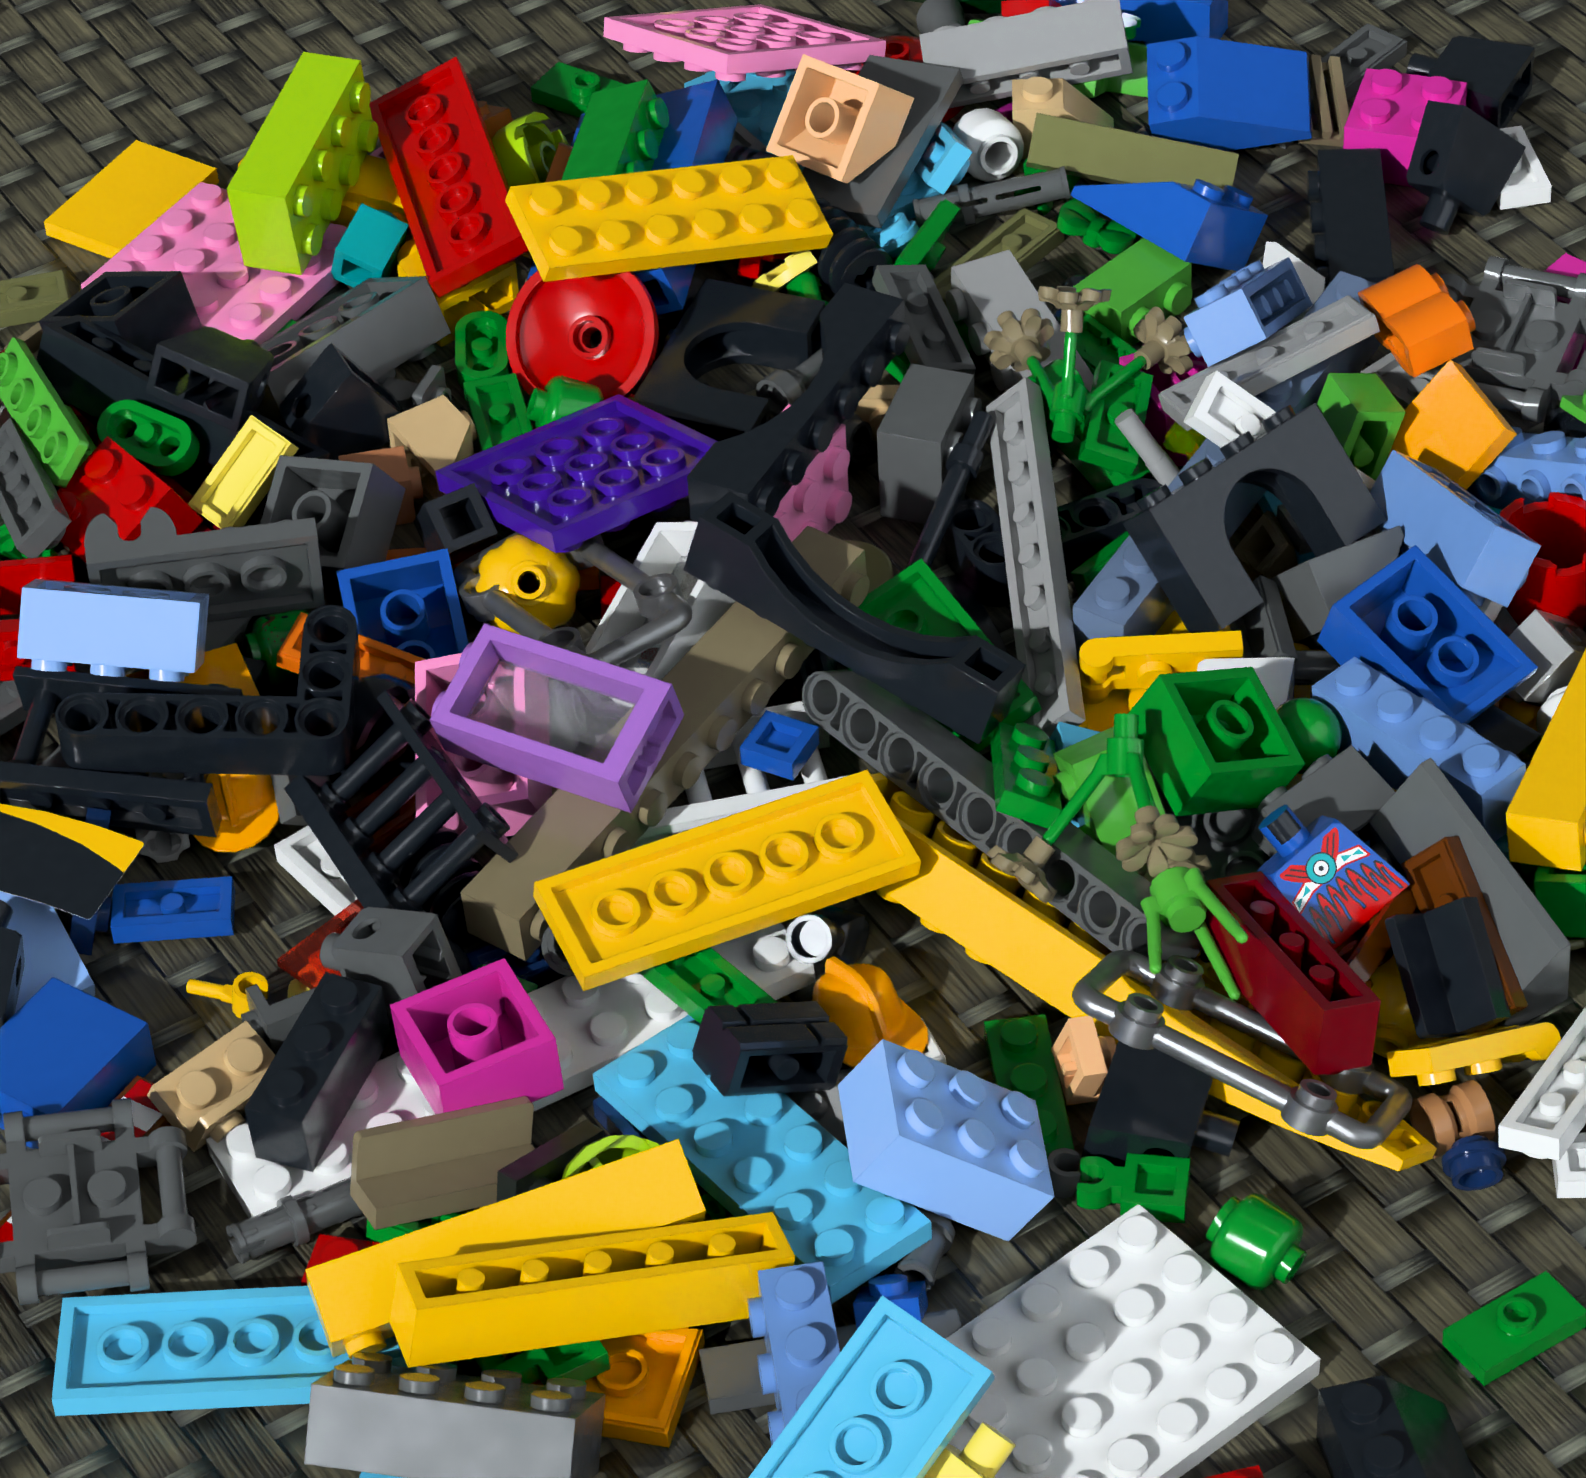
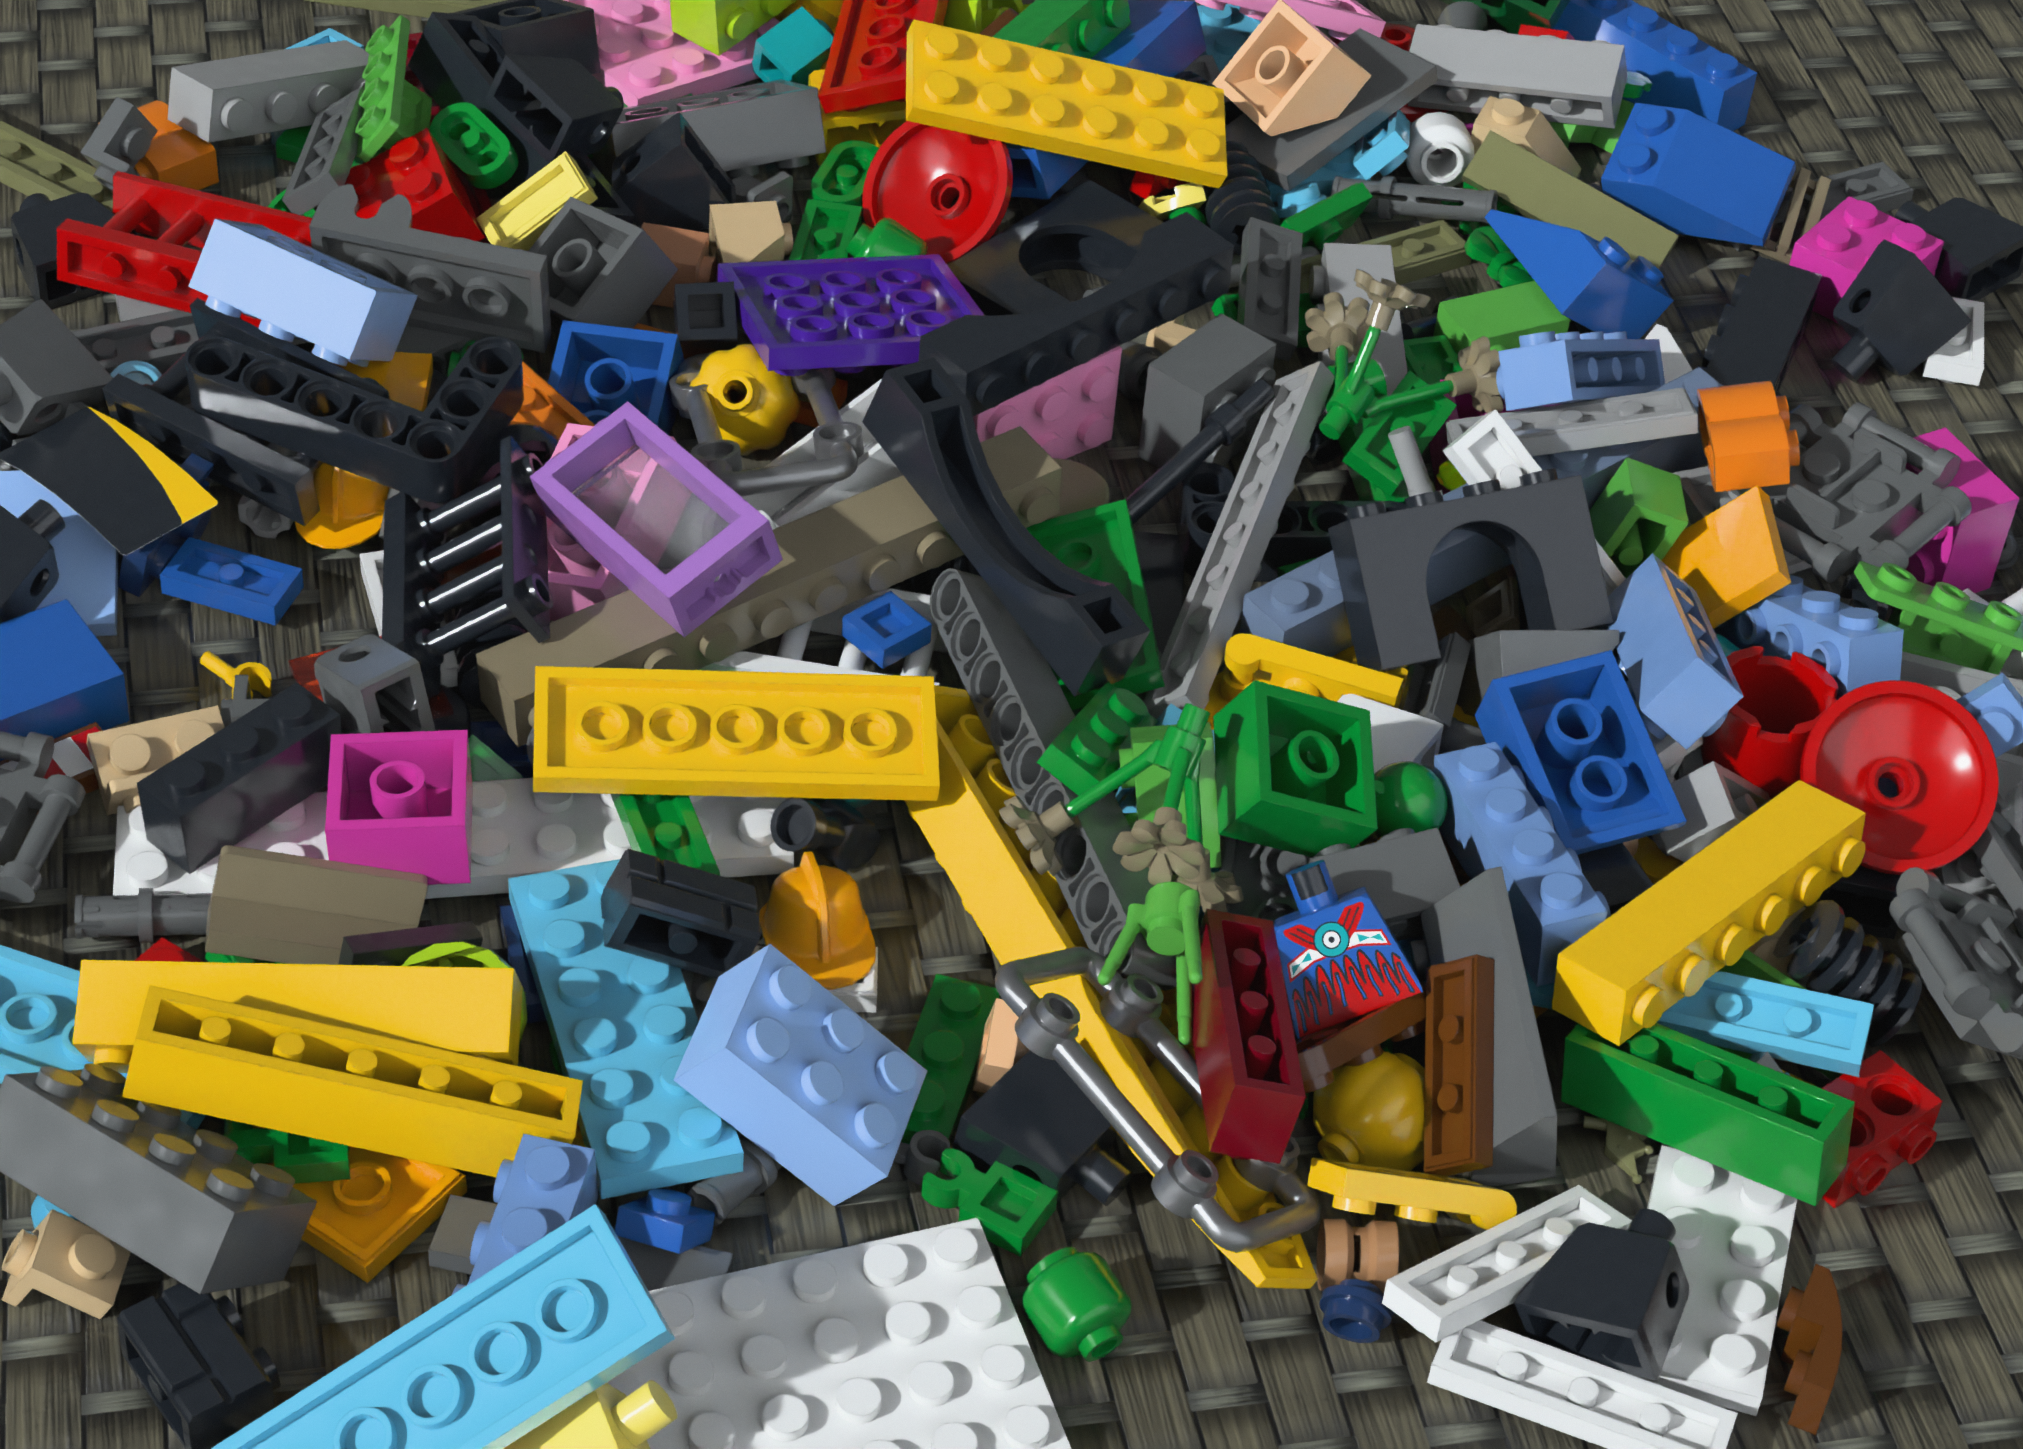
camera: 15 degrees right, 0 degrees up
black panel [1385,897,1511,1039] -> none

